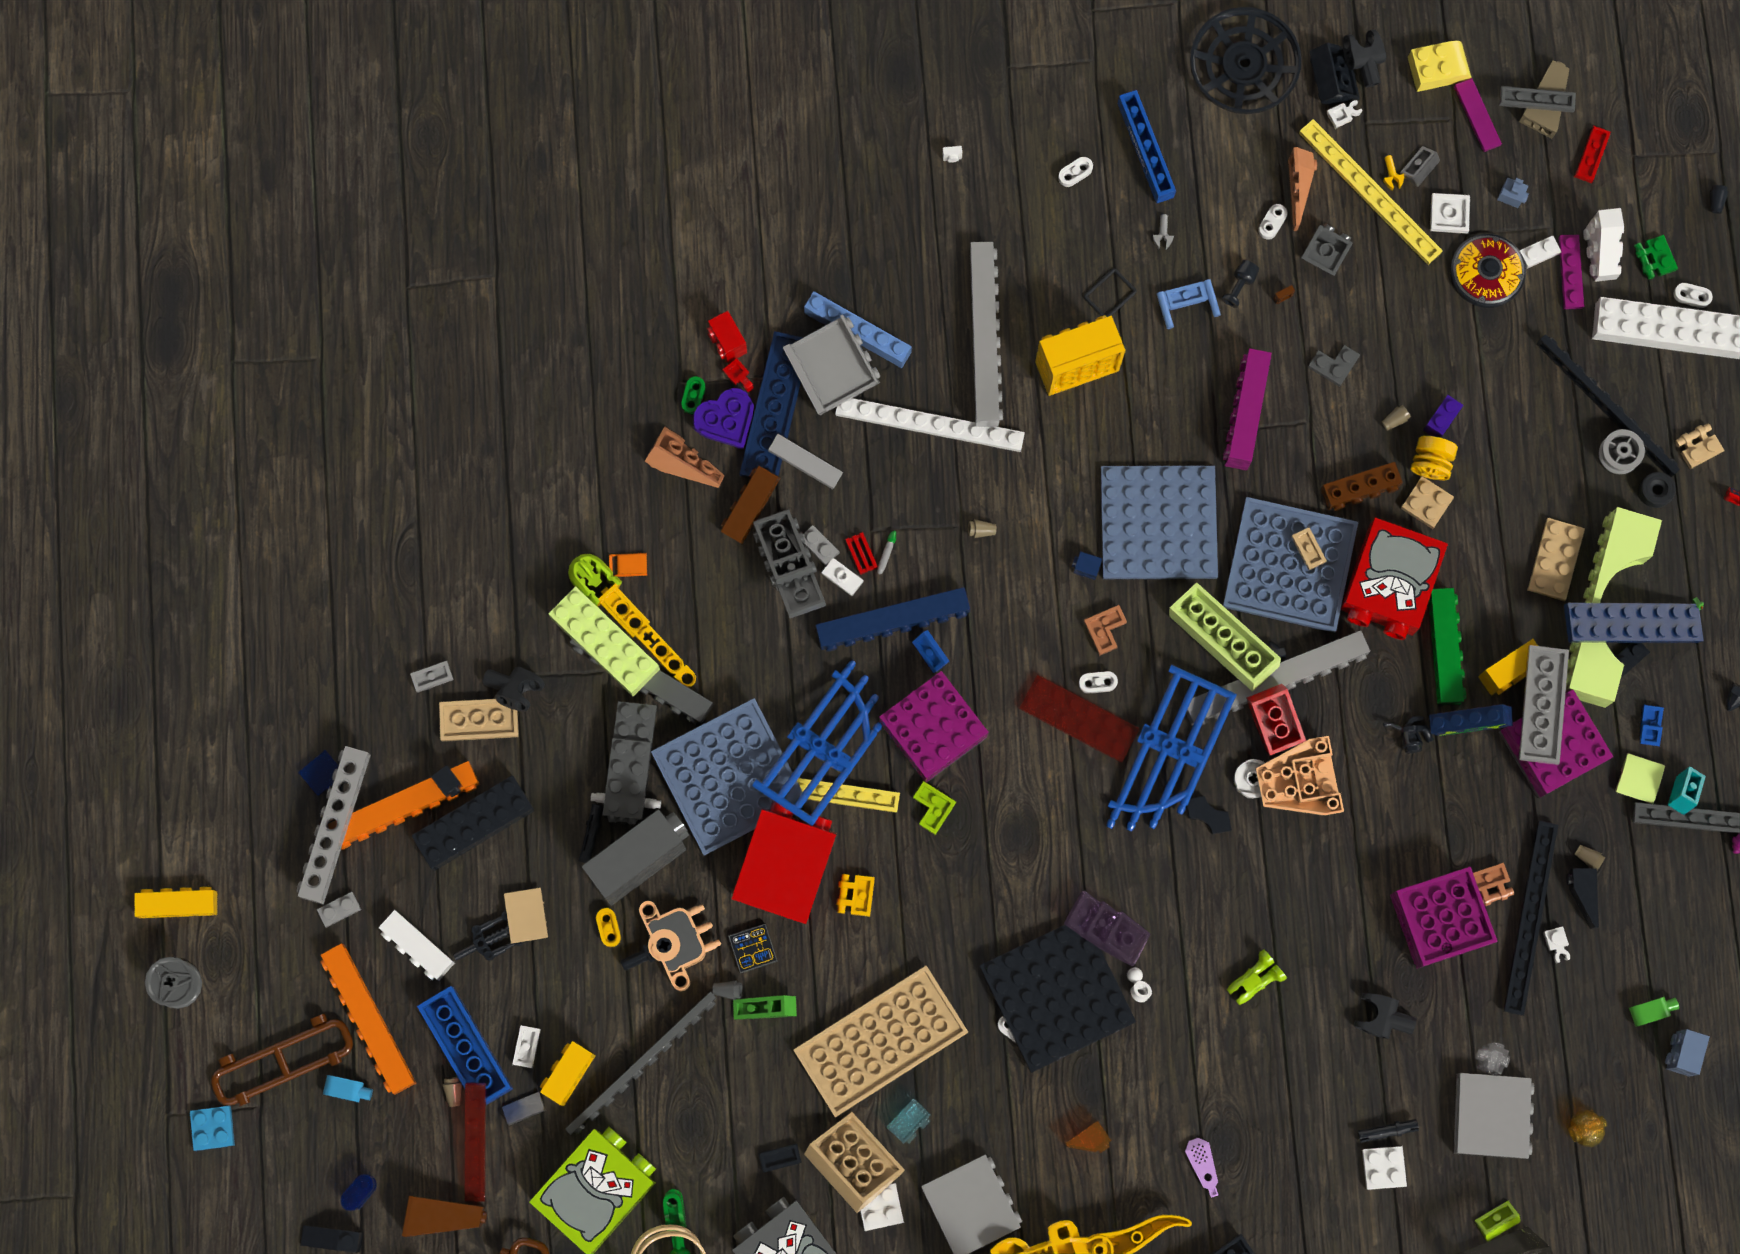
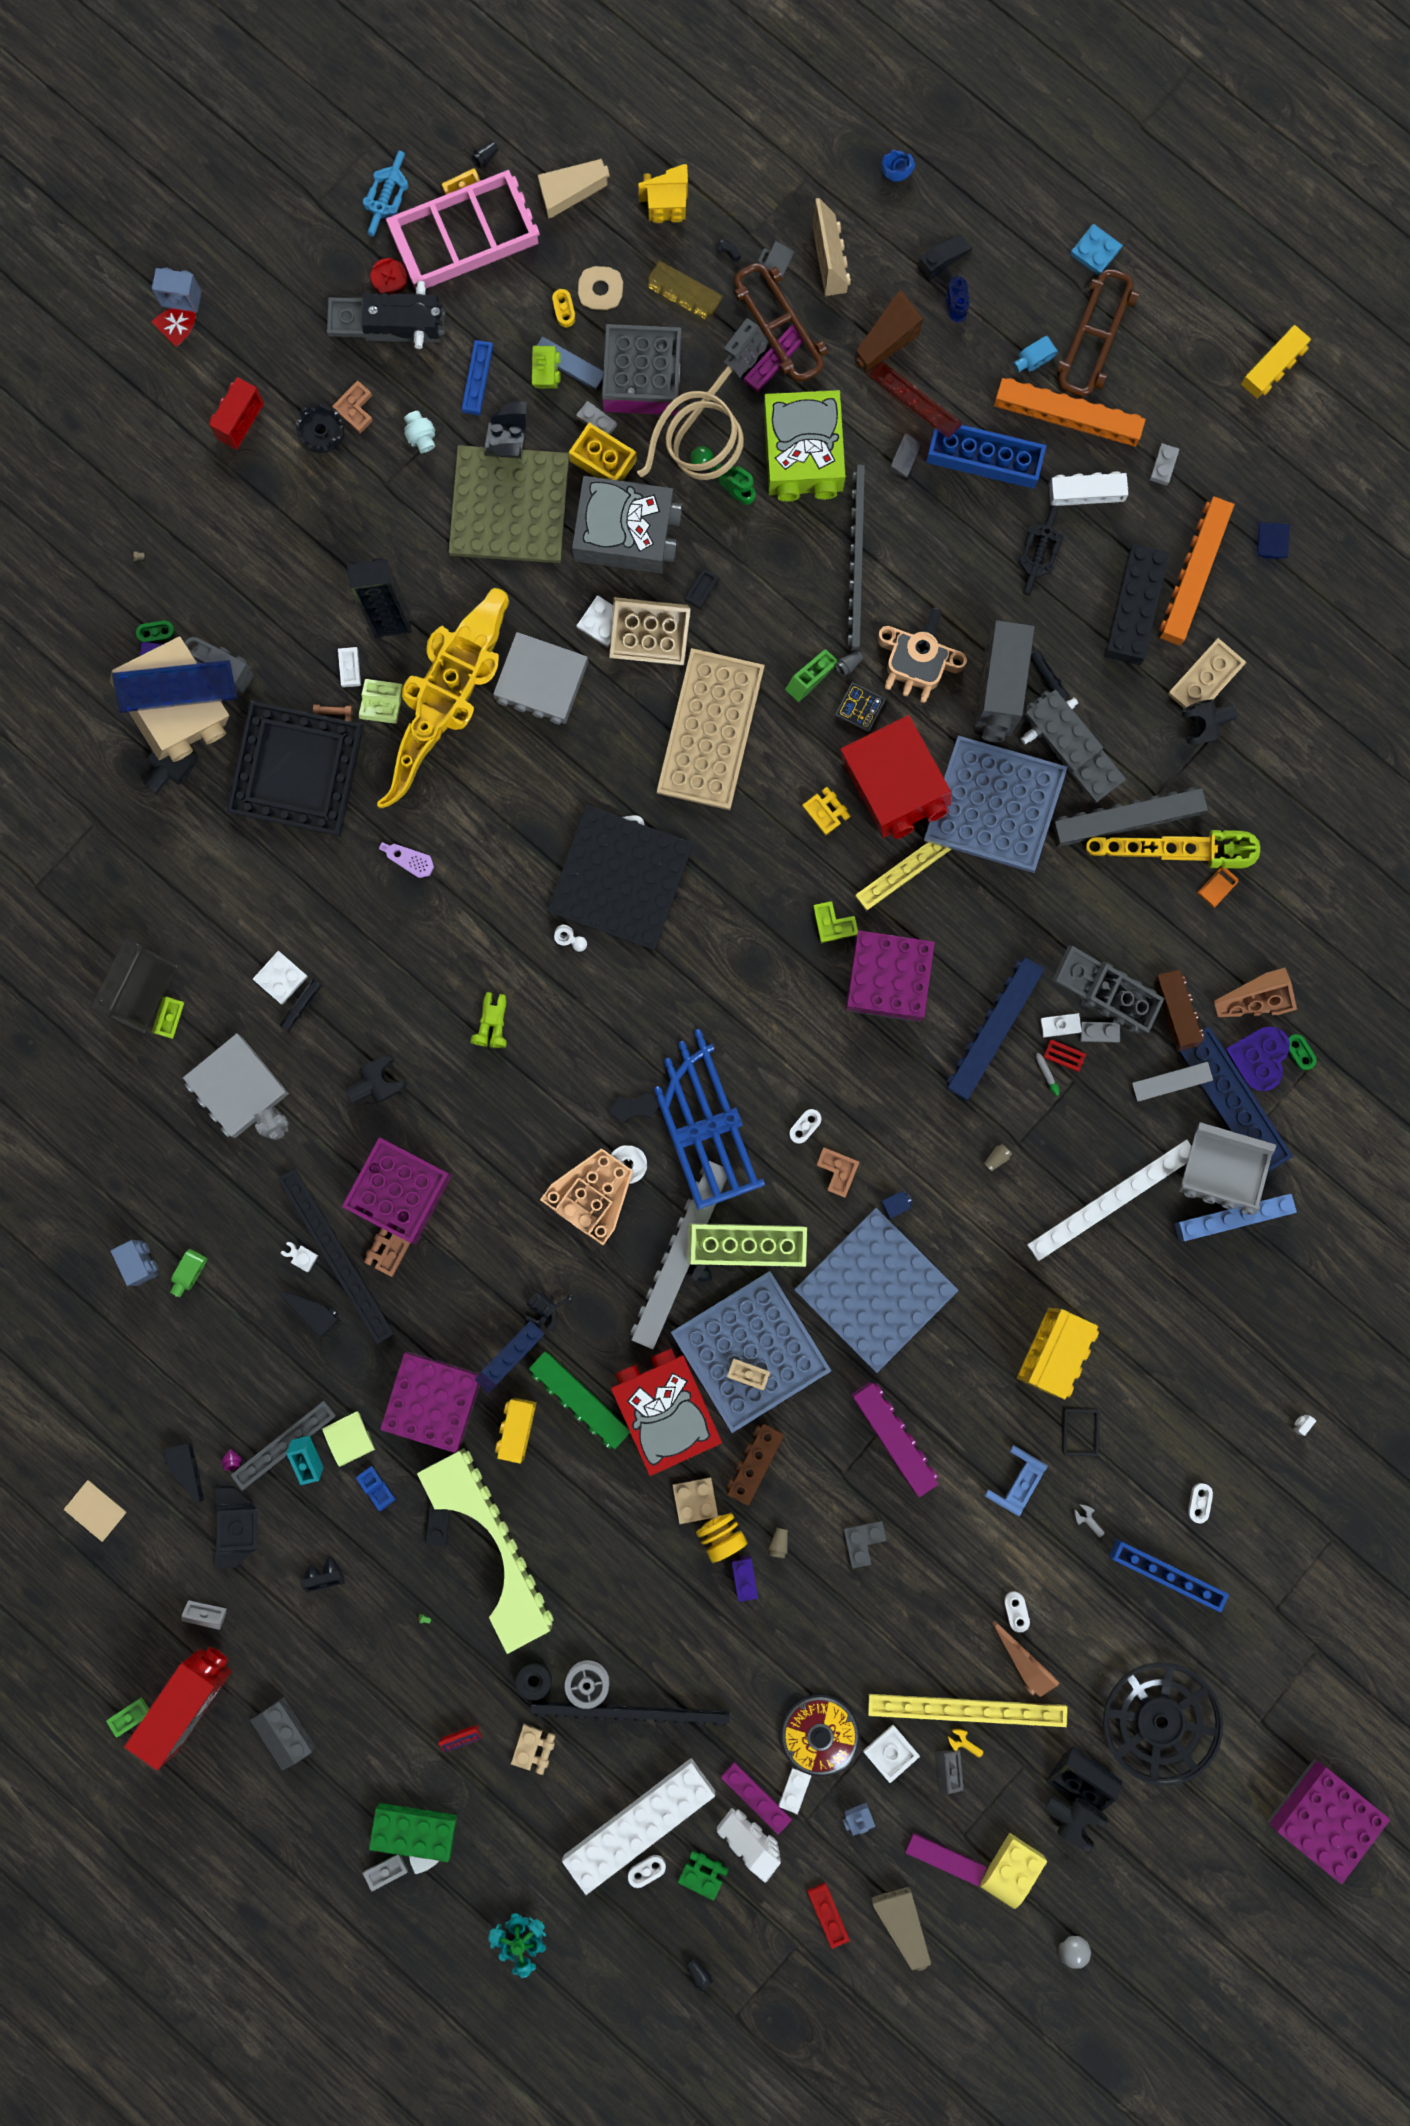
camera: 135 degrees right, 5 degrees up
dark grey piece [145,957,202,1009] -> none
light grey brick [296,746,371,905] -> none
light grey plate [410,661,454,693] -> none
black brick [431,765,463,798] -> none
dark tan cone [442,1077,462,1107] -> none
tan window [504,888,548,944] -> none
white plate [513,1025,541,1068] -> none
yellow brick [540,1041,596,1106] -> none
yellowish green brick [549,586,660,696] -> none
yellow plate [596,908,621,947] -> none
red brick [707,311,747,363] -> none
red plate [722,358,754,392] -> none
blue piece [752,660,882,826] -> none
clear light blue brick [886,1098,931,1144] -> none
blue plate [912,630,949,673] -> none
light grey brick [970,242,1003,427] -> none
clear red plate [1019,675,1140,763] -> none
clear purple slope [1064,891,1151,966] -> none
clear orange slope [1064,1121,1112,1153] -> none
black piece [1221,260,1259,308] -> none
red brick [1246,683,1306,756] -> none
reddish brown tile [1273,285,1295,304] -> none
dark grey plate [1302,223,1353,276] -> none
white plate [1327,100,1362,129] -> none
dark grey tile [1499,86,1576,112] -> none
light grey plate [1519,645,1569,765] -> none
tan plate [1527,518,1585,601] -> none
dark blue plate [1564,603,1704,643] -> none
clear yellow plant [1569,1110,1607,1147] -> none
dark tan cone [1575,845,1606,871] -> none

